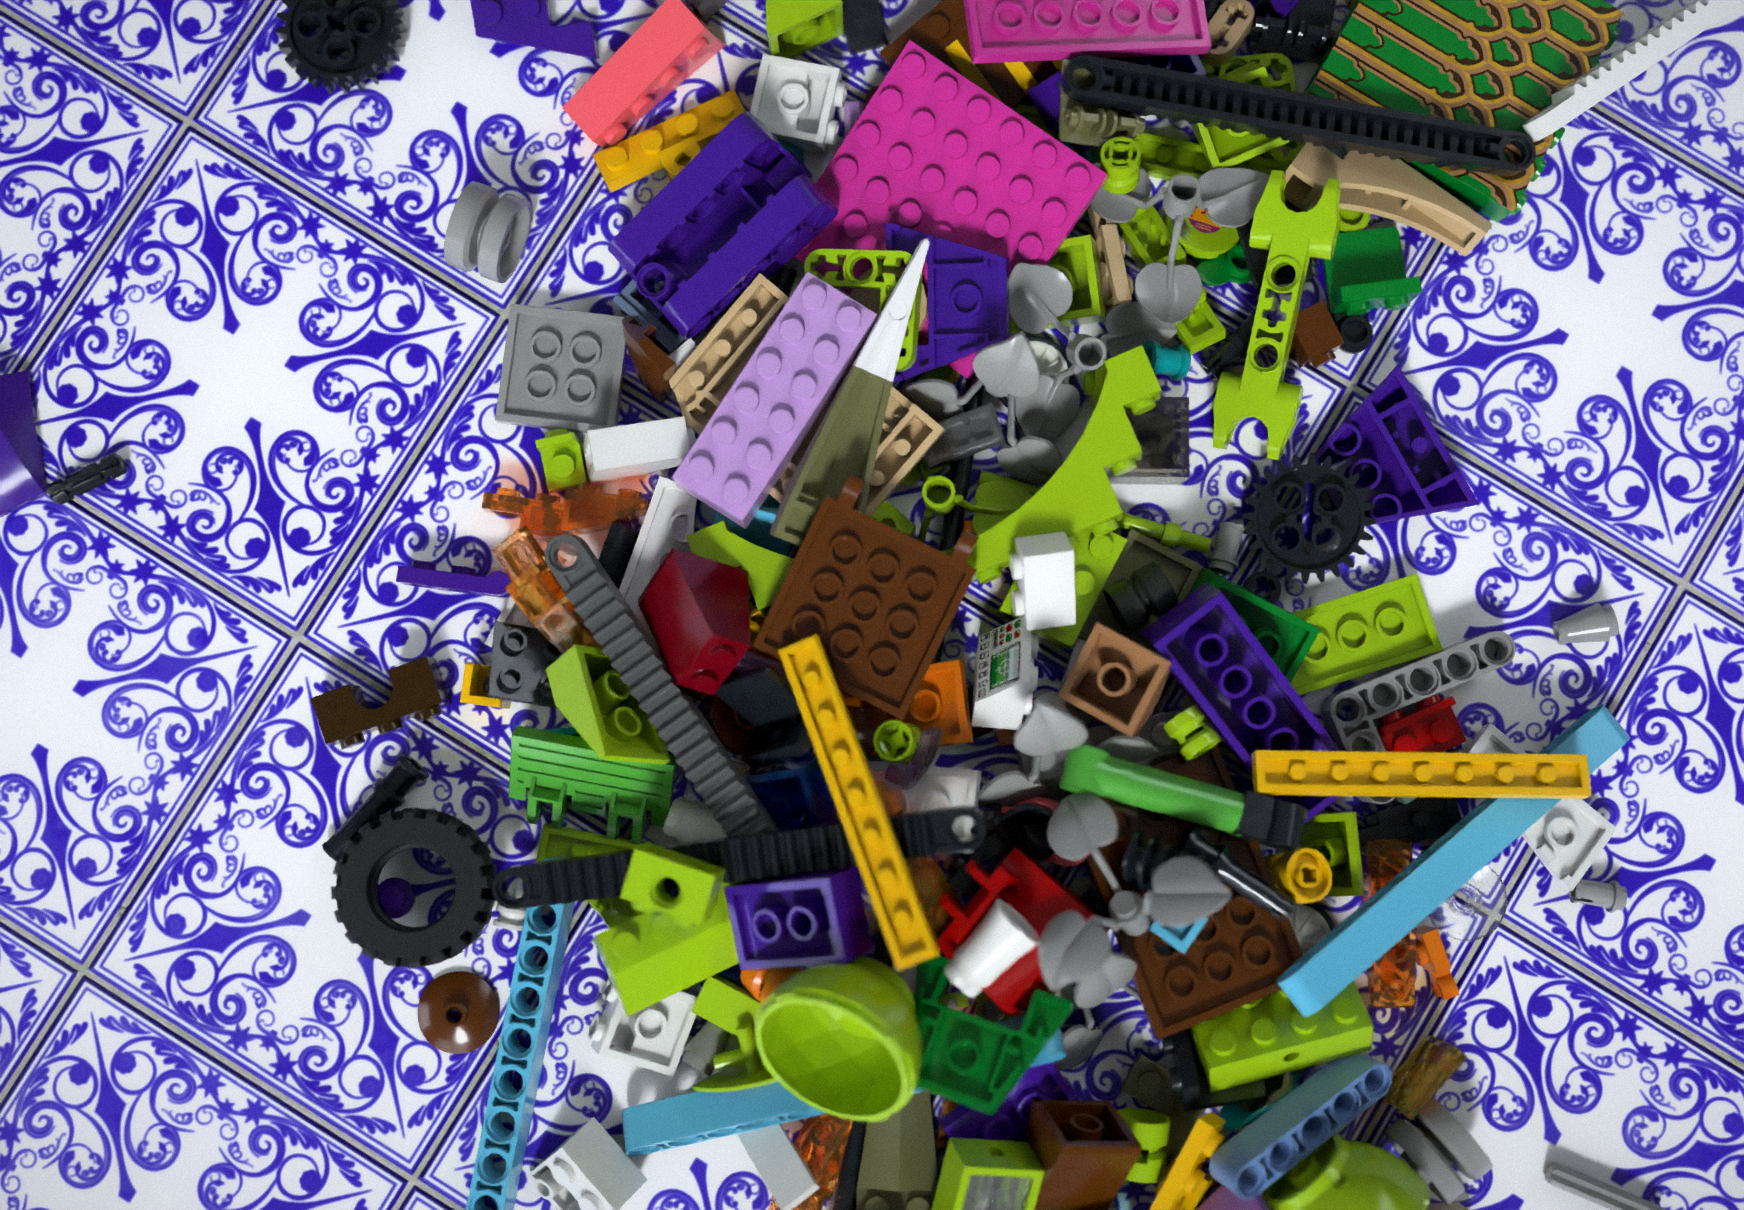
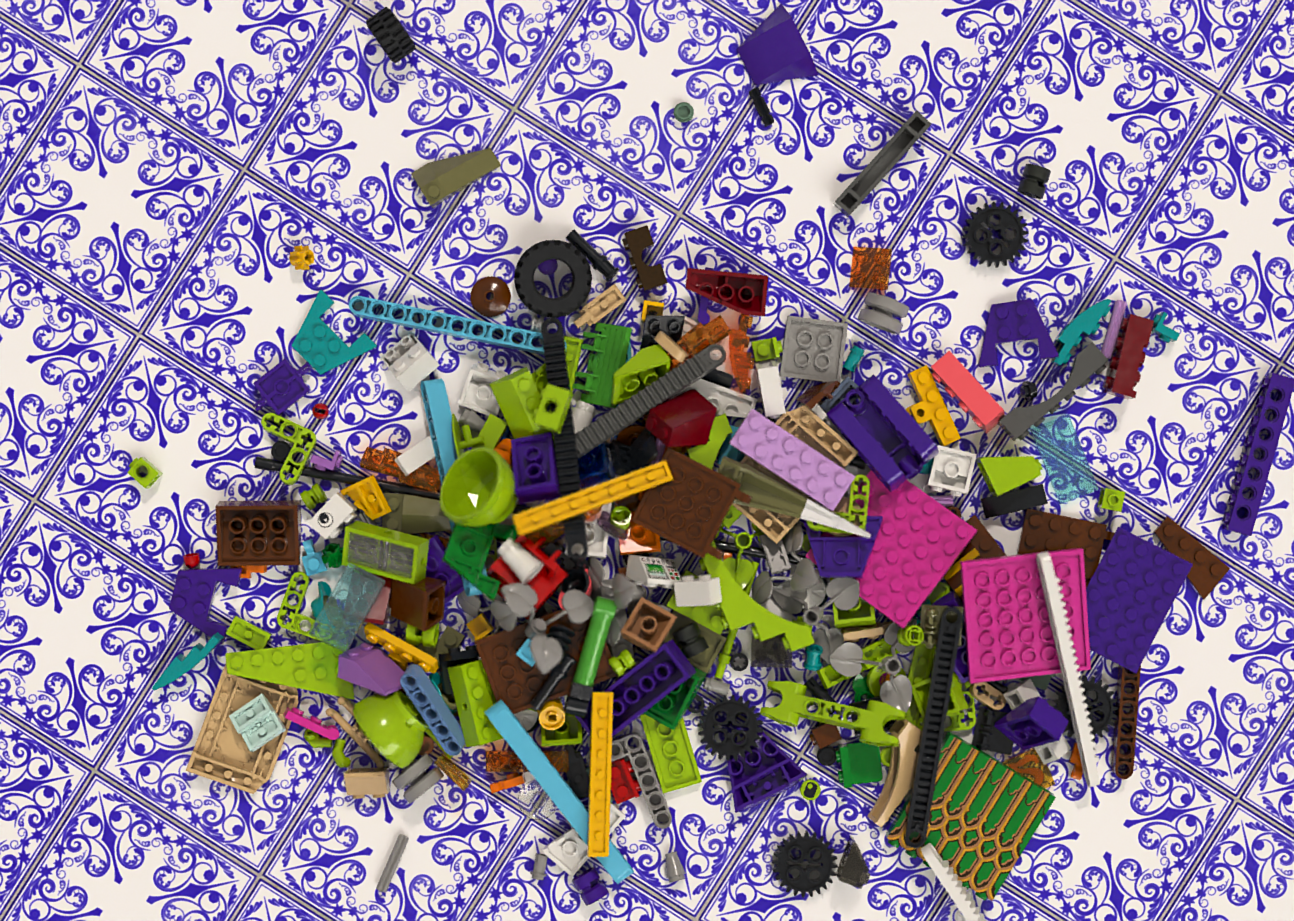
camera: 90 degrees right, 5 degrees up
none -> olive wedge [411,148,501,208]
none -> nougat tile [418,735,434,756]
none -> yellow panel [466,612,494,640]
none -> dark purple wheel [572,867,609,906]
none -> tan hinge [573,284,627,329]
none -> tan beam [654,331,688,363]
none -> sand green plate [674,102,694,123]
none -> dark red wedge [685,268,768,317]
none -> black bush [730,653,748,671]
none -> black gear [772,830,838,897]
none -> tile [800,779,821,800]
none -> dark grey arch [833,110,931,217]
none -> clear smoke slope [836,836,870,889]
none -> teal pin [843,345,865,372]
none -> clear orange hinge [849,247,892,290]

